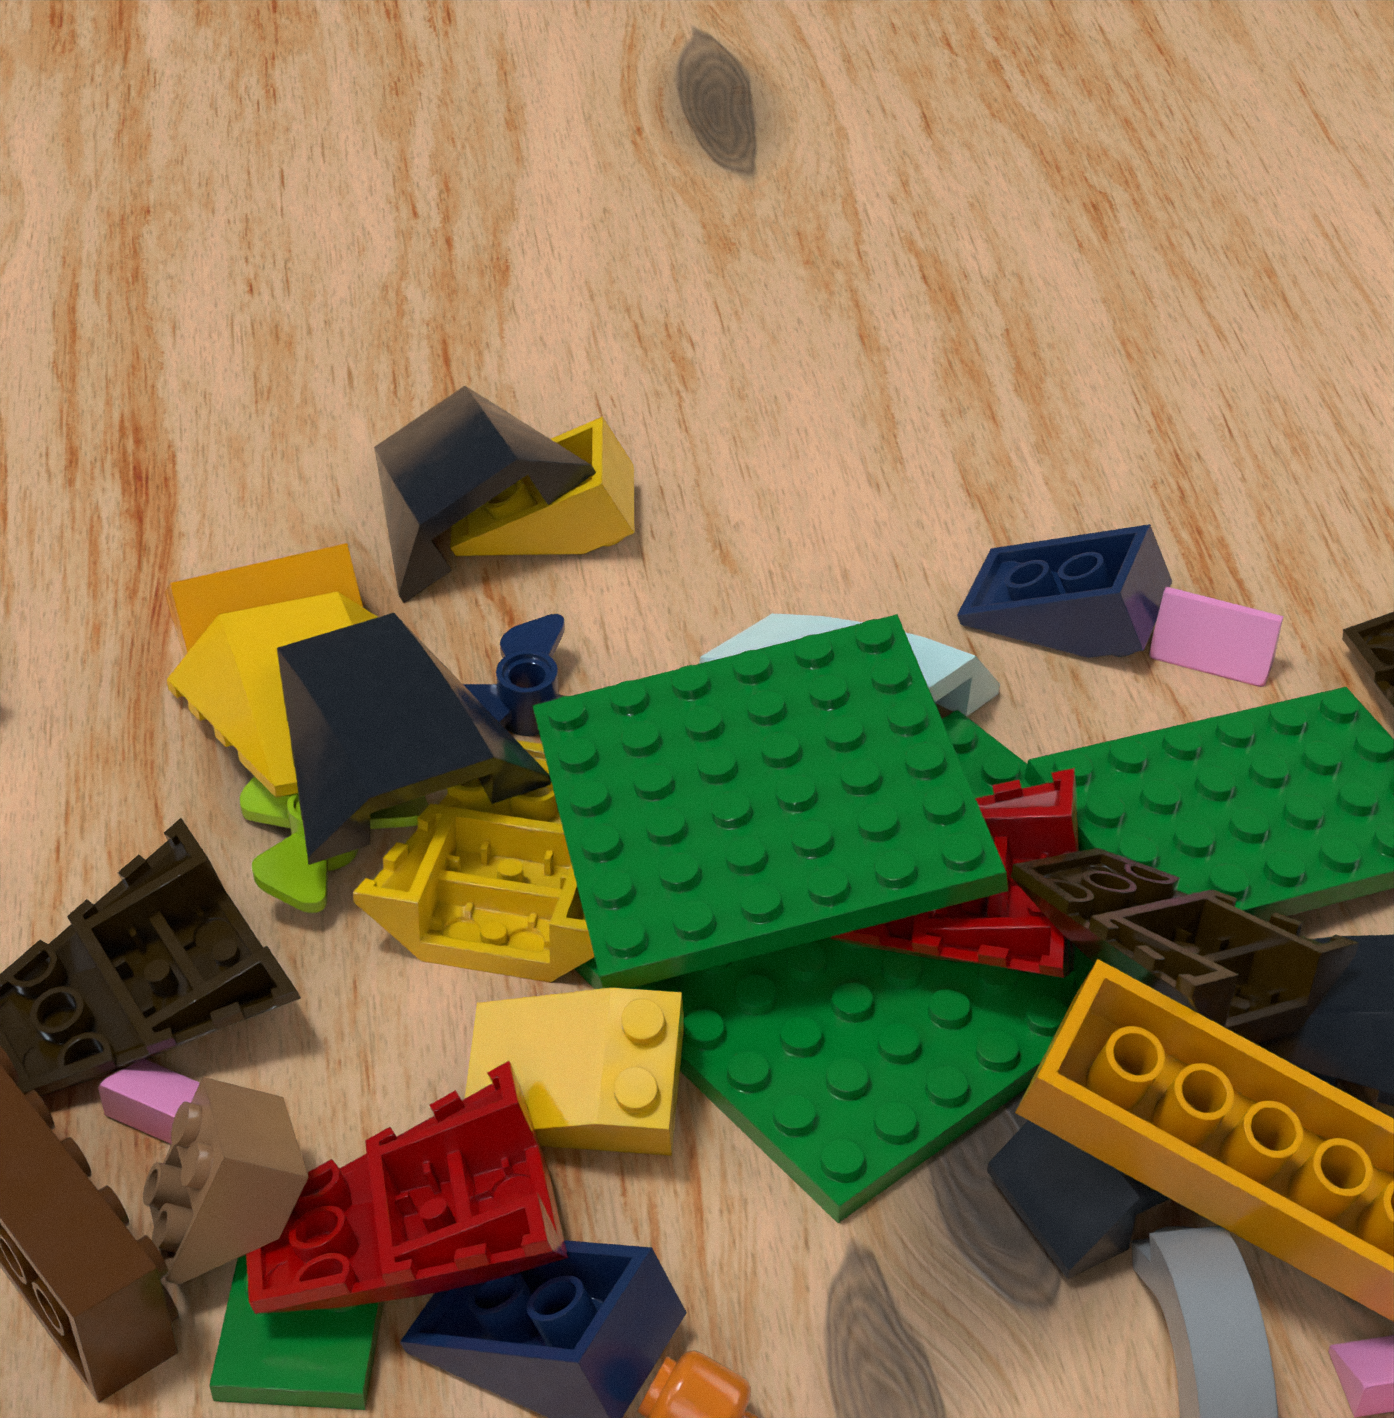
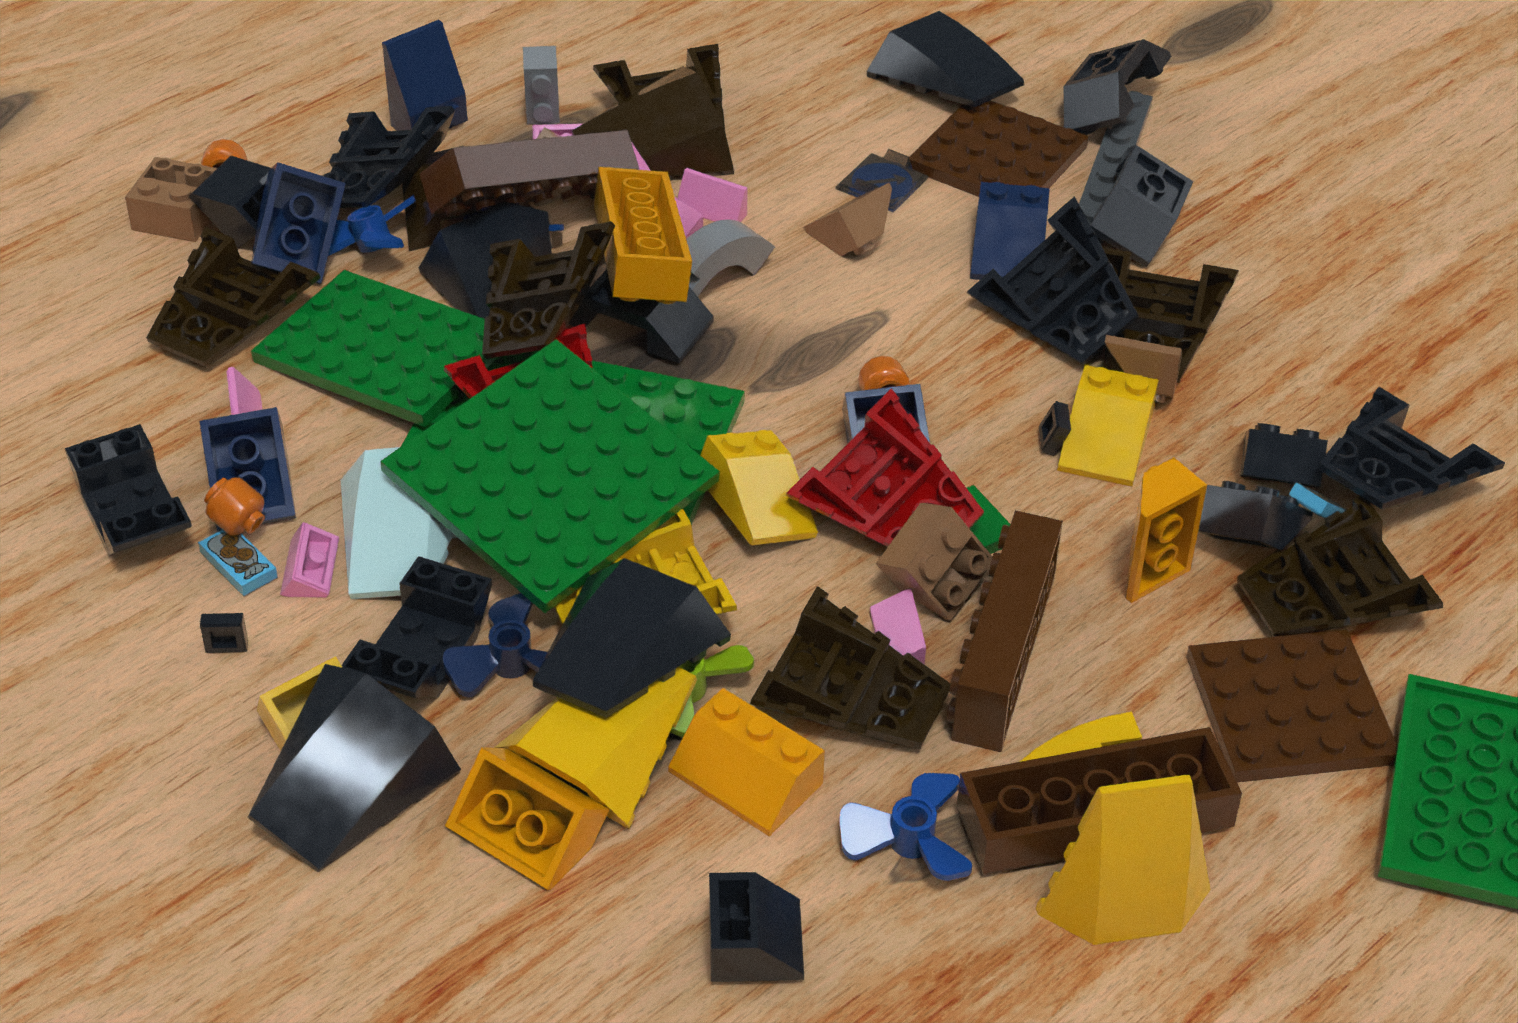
camera: 125 degrees left, 0 degrees up
none -> black slope [65,424,192,555]
none -> tile [198,530,278,596]
none -> black tile [200,613,248,653]
none -> orange head [204,477,265,536]
none -> bright pink slope [280,522,339,598]
none -> black slope [341,556,492,699]
none -> light orange slope [668,688,825,837]

